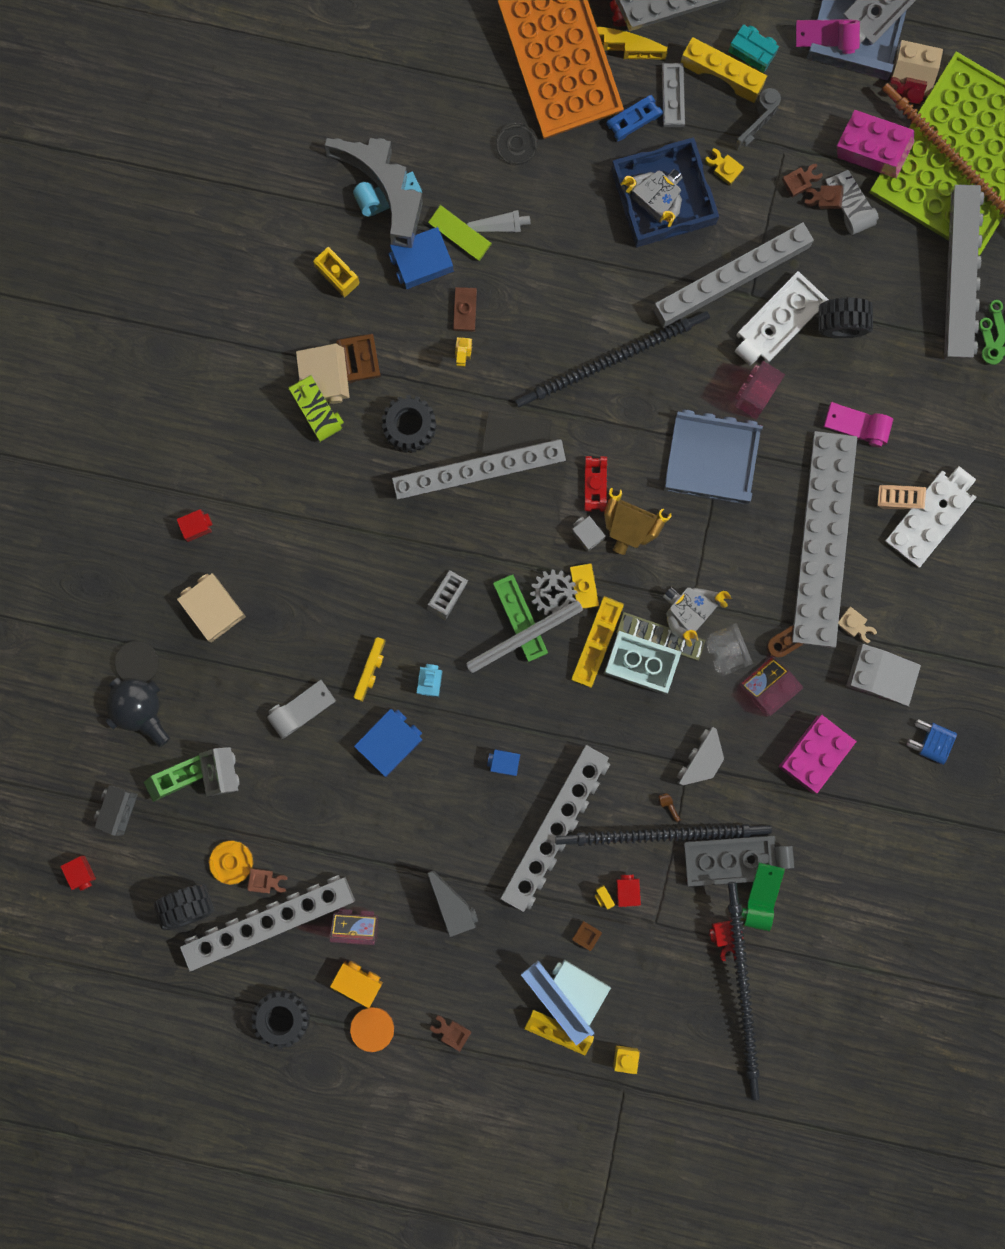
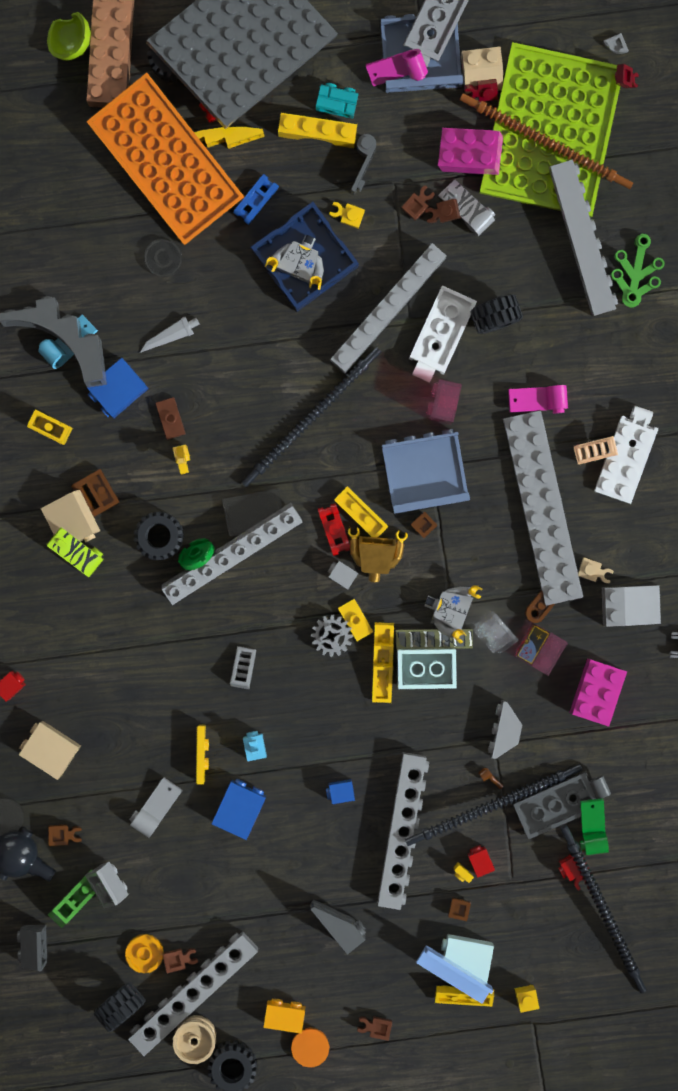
camera: 15 degrees left, 5 degrees up
red brick [60,856,96,891] -> none
slope [330,909,379,945] -> none
lime tile [428,205,492,261] -> none
light grey axle [466,601,583,673] -> none
bright green plate [493,575,548,662] -> none
light grey tile [662,63,685,127] -> none
none -> reddish brown plate [48,824,82,846]
none -> tan wheel [173,1015,217,1064]
none -> green tile [178,538,215,571]
none -> yellow plate [334,486,388,538]
none -> reddish brown plate [411,511,438,539]

